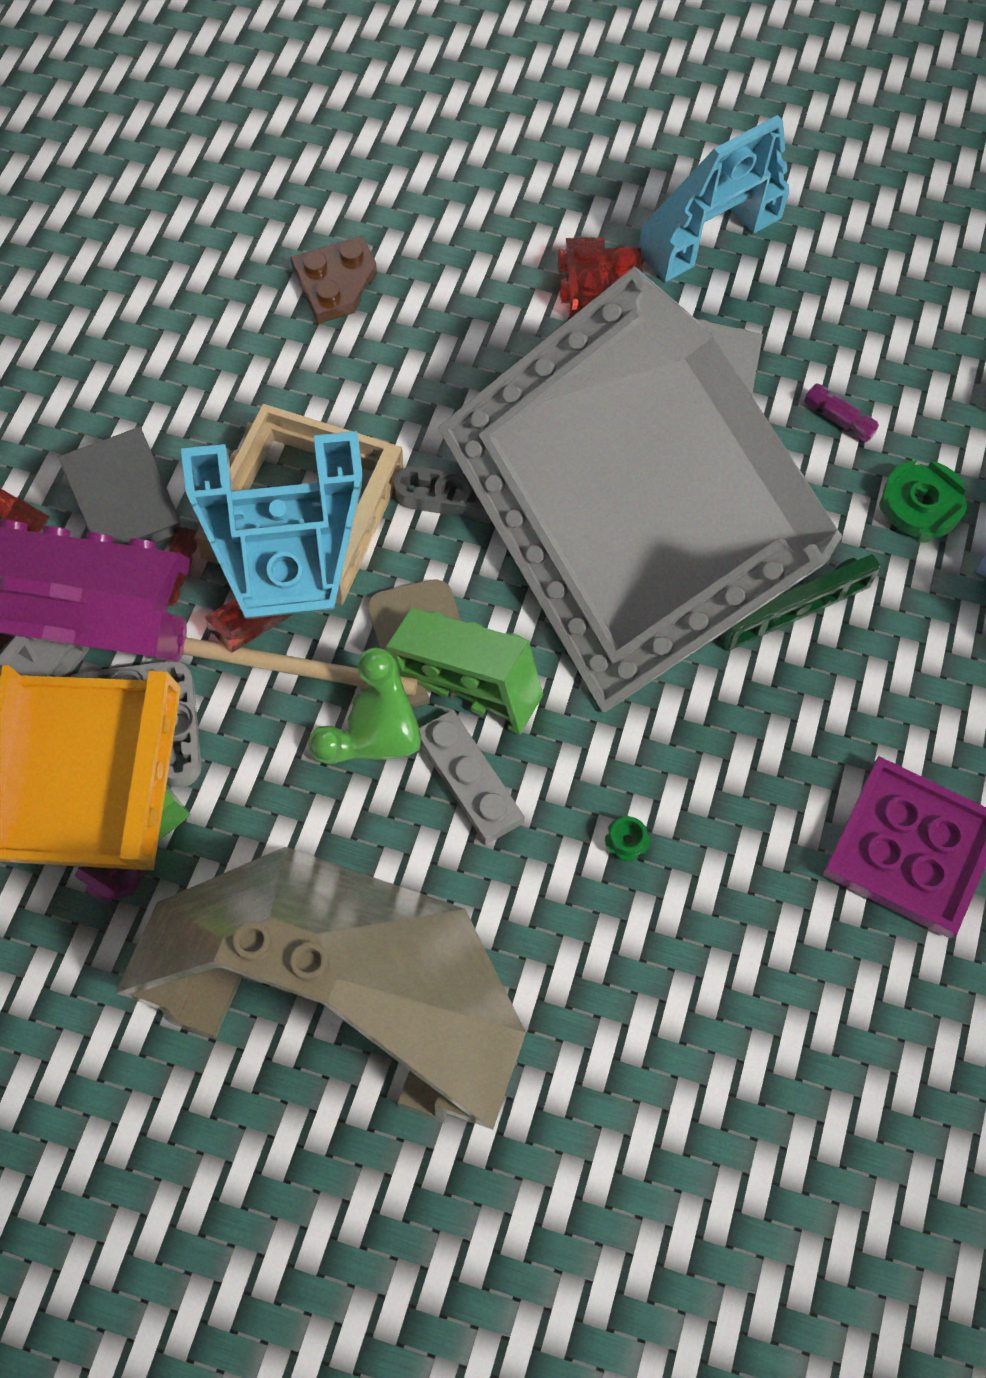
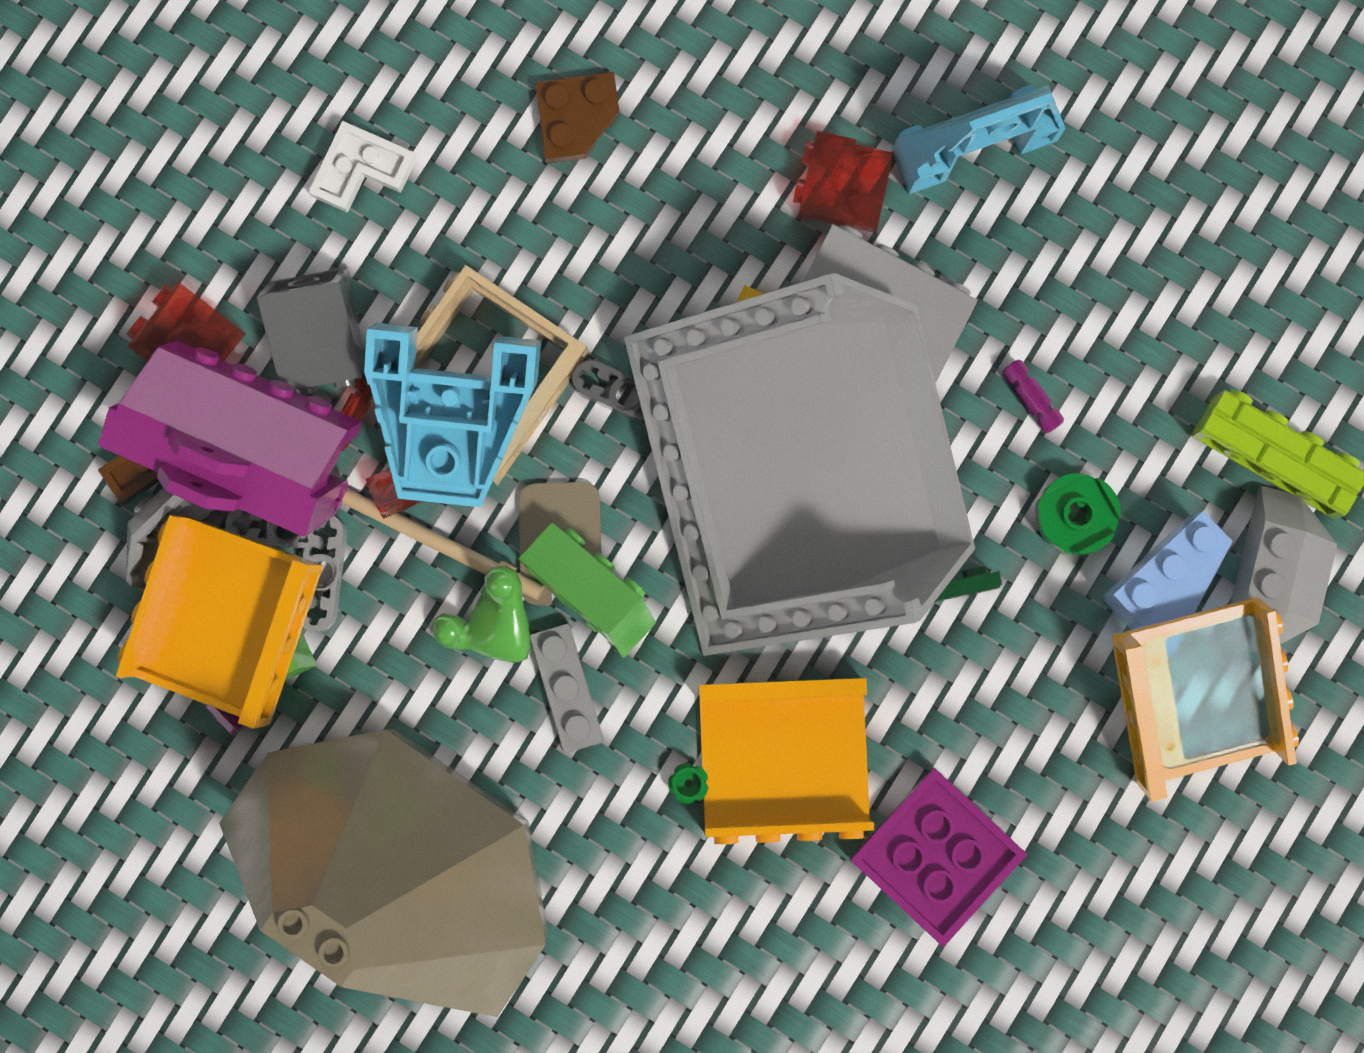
camera: 20 degrees right, 20 degrees up
none -> white plate [308,121,418,213]
none -> light orange panel [699,678,874,844]

